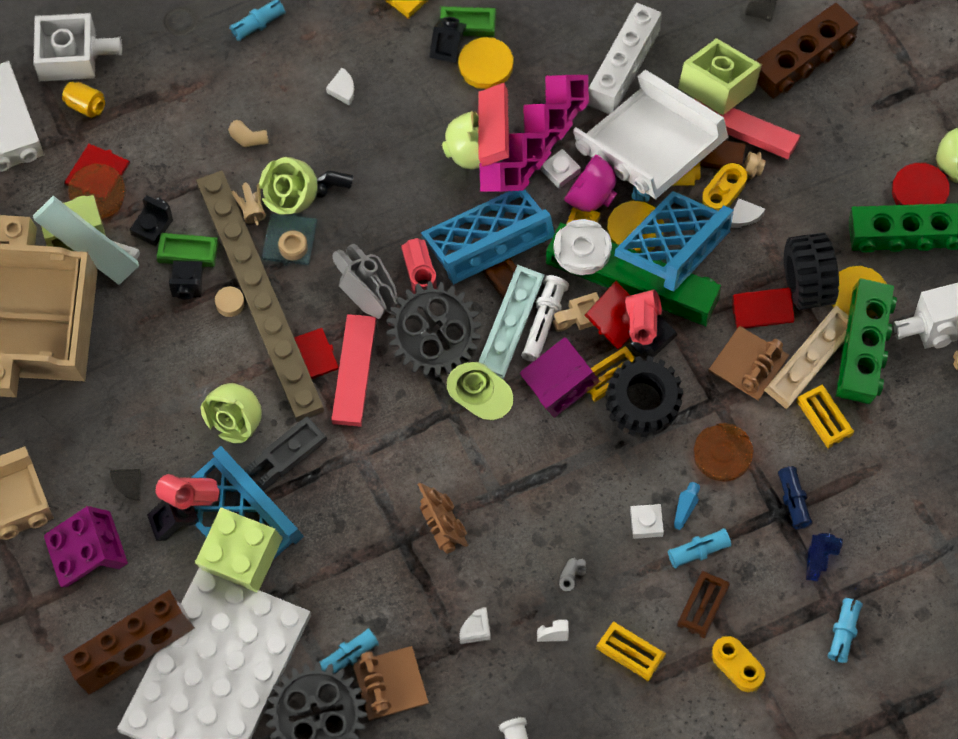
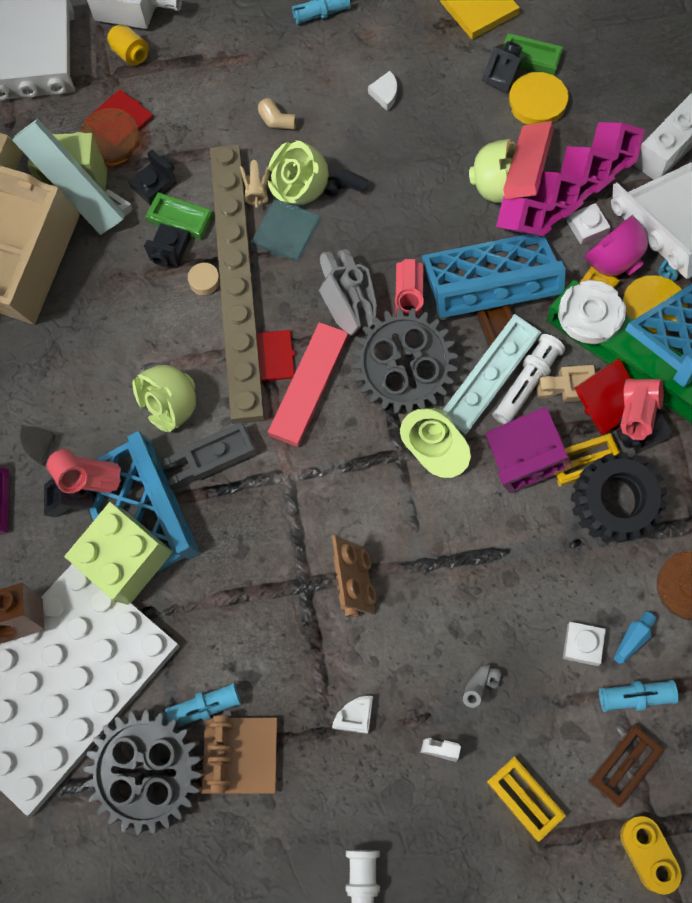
camera: 20 degrees right, 5 degrees up
tan tile [278,230,308,260] -> none

